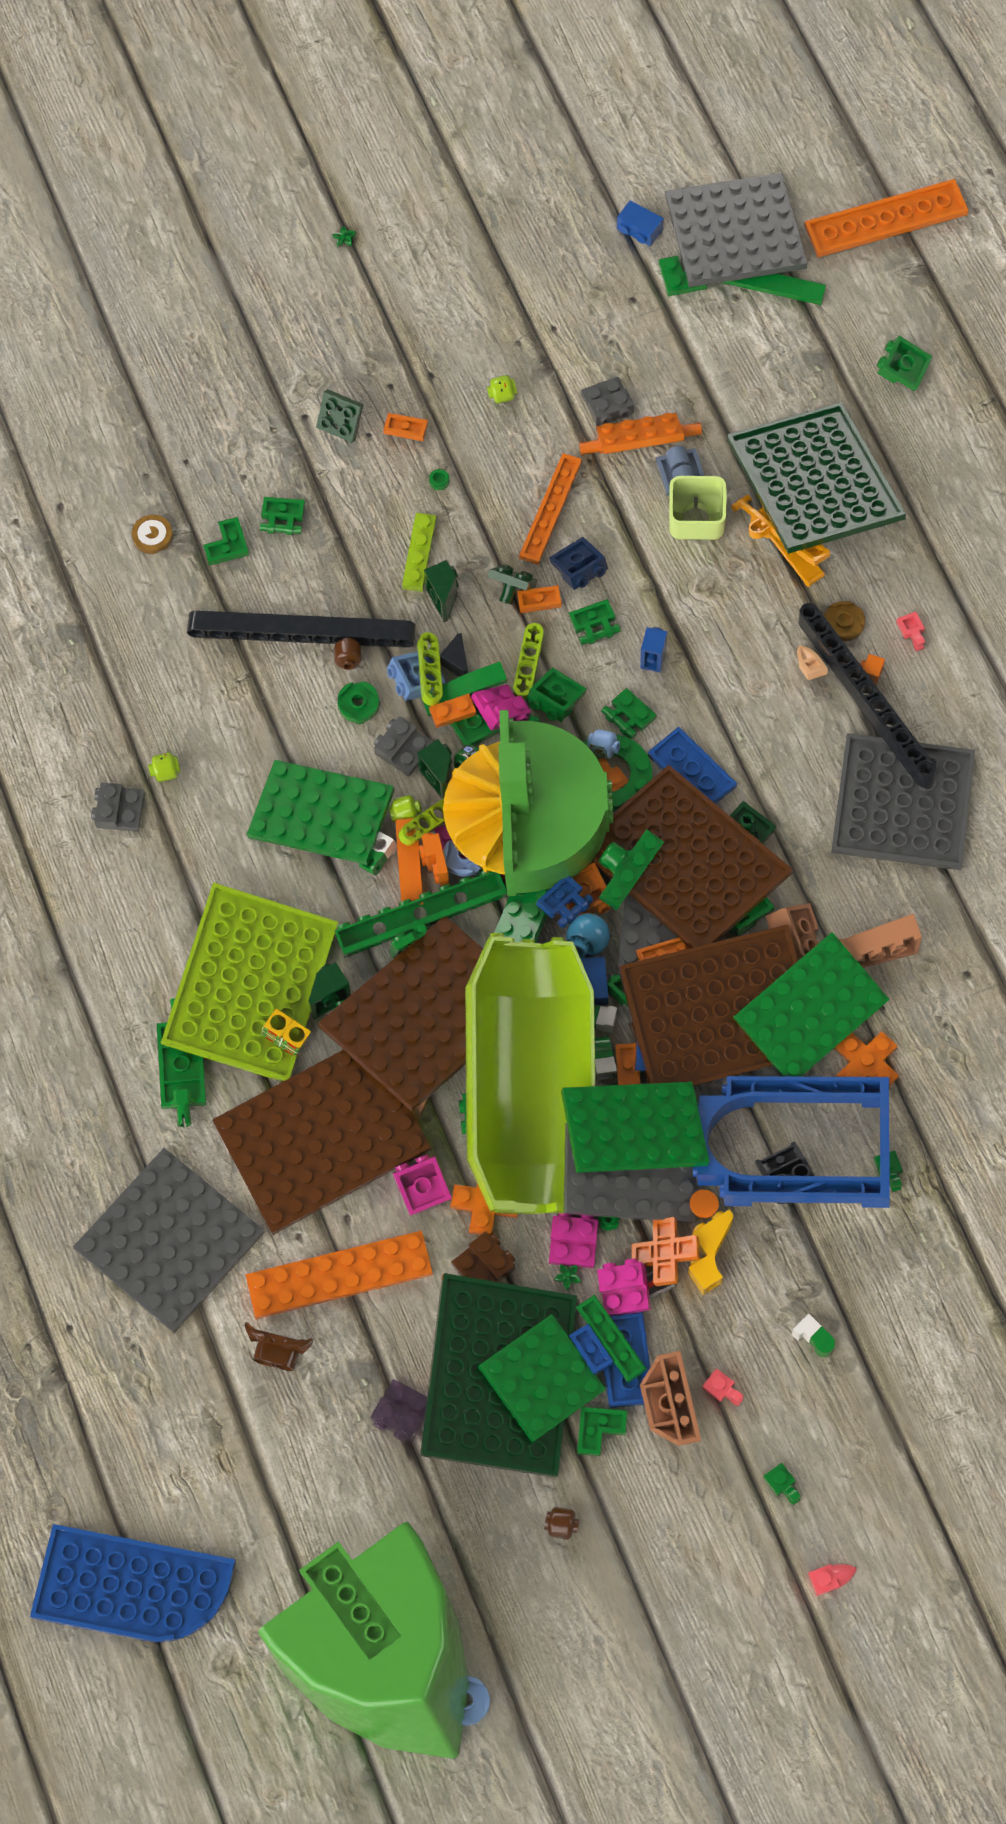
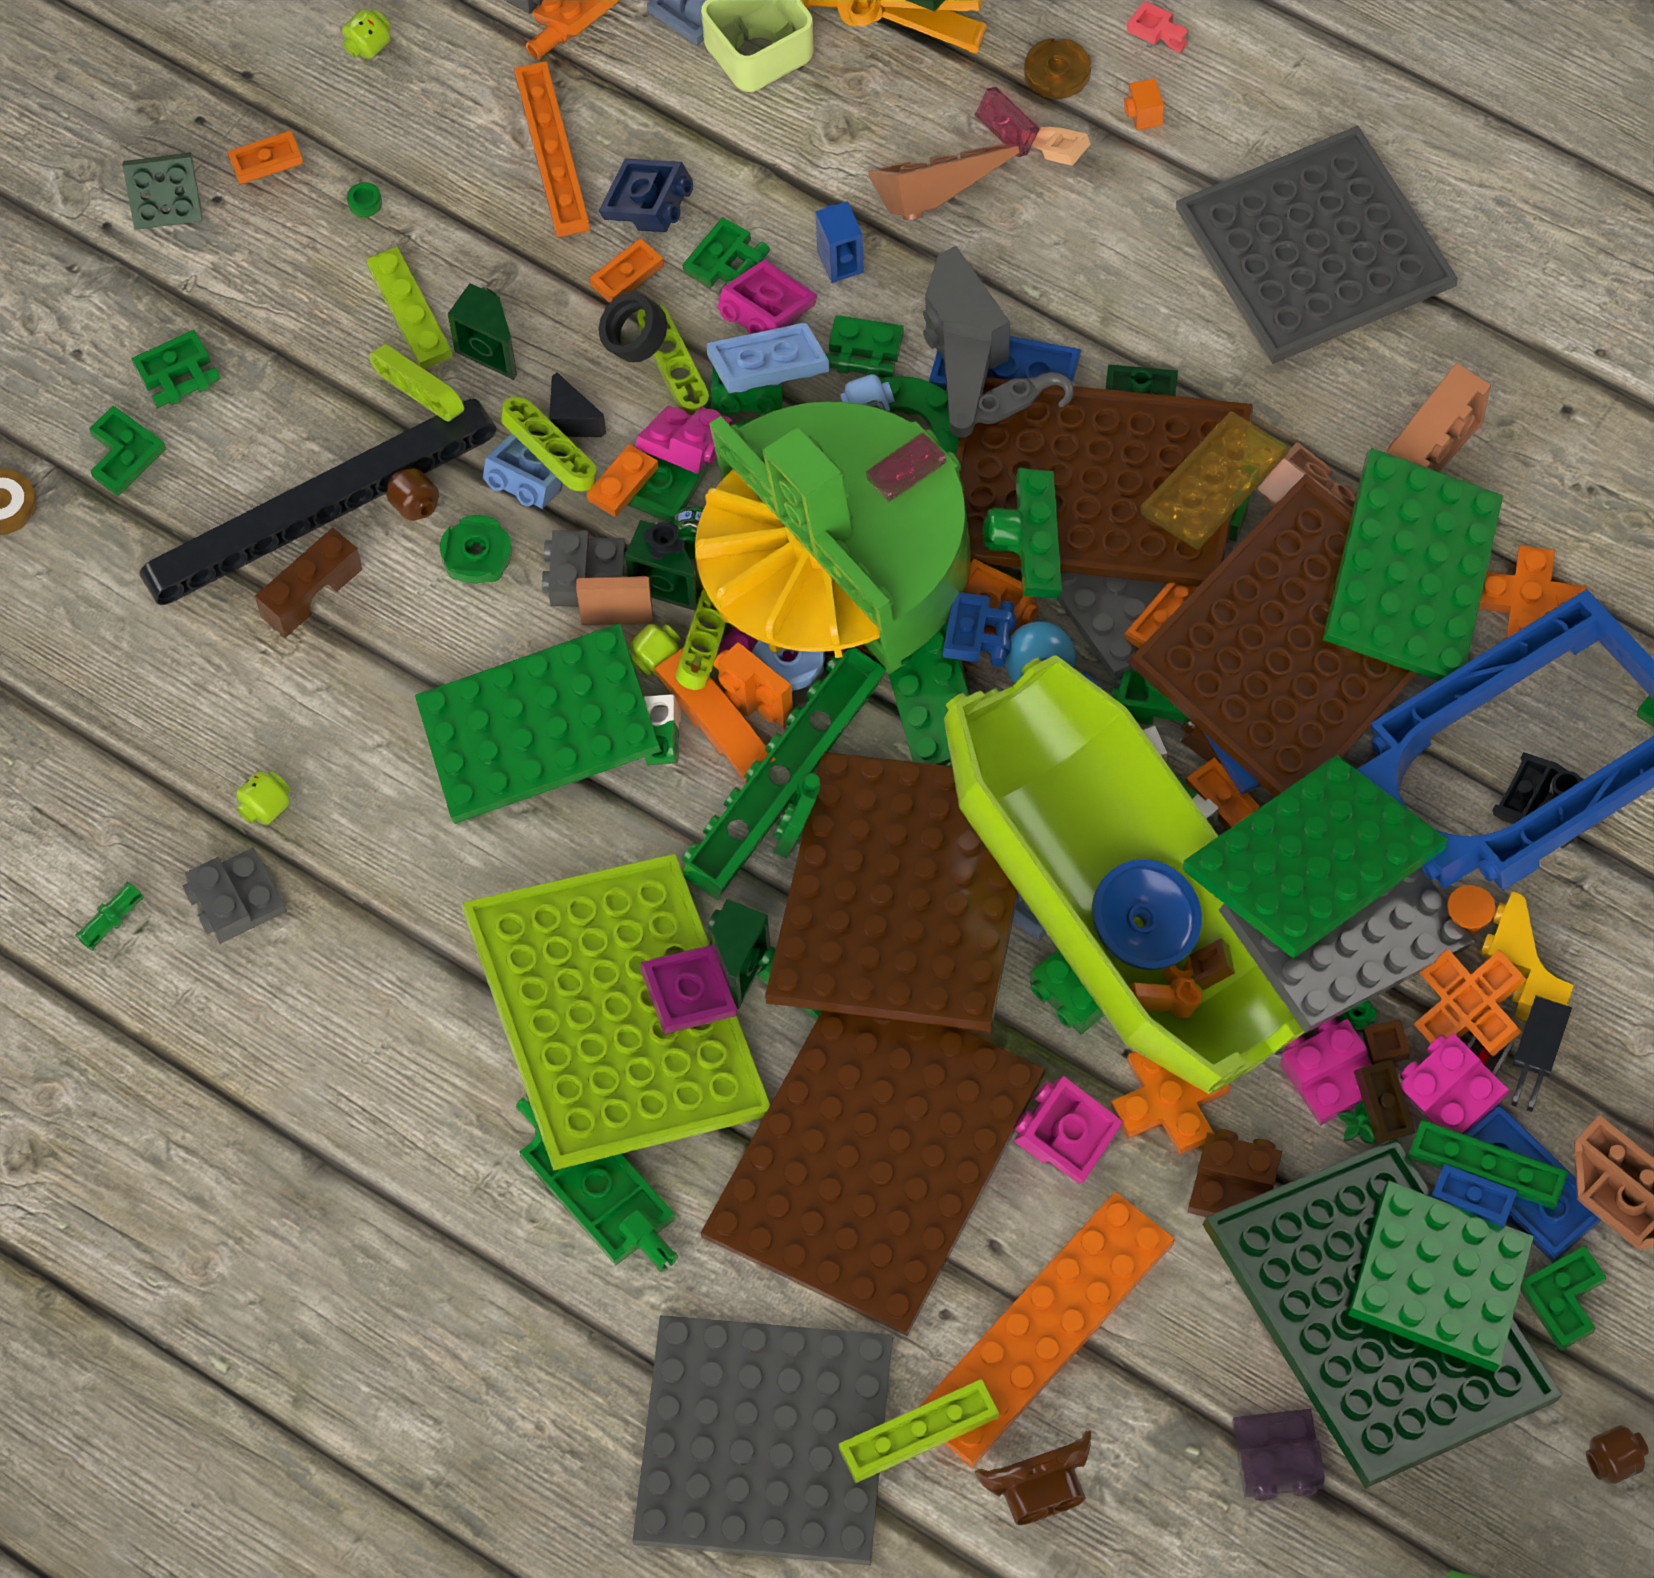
camera: 35 degrees left, 5 degrees down
piece [260,1008,311,1056] -> none
green slope [421,661,507,716] -> none
dark green plate [487,564,538,604] -> none
black beam [798,603,936,787] -> none
none -> green pin [75,881,144,951]
none -> reddish brown arch [255,527,362,638]
none -> lime beam [369,344,464,421]
none -> nougat tile [576,576,653,625]
none -> black tyre [598,292,668,362]
none -> magenta plate [640,945,737,1034]
none -> black plate [643,522,685,560]
none -> light blue plate [707,322,829,393]
none -> dark pink plate [717,260,818,334]
none -> lime plate [839,1379,999,1483]
none -> clear pink plate [866,432,946,502]
none -> nougat wedge [868,144,1020,220]
none -> dark grey slope [923,246,1074,438]
none -> clear pink plate [975,87,1040,157]
none -> blue dish [1092,859,1202,970]
none -> orange bar [1129,959,1202,1019]
none -> clear yellow plate [1141,411,1288,550]
none -> reddish brown plate [1189,938,1235,990]
none -> dark brown plate [1354,1059,1416,1144]
none -> reddish brown plate [1362,1019,1410,1065]
none -> black arm [1511,995,1572,1112]

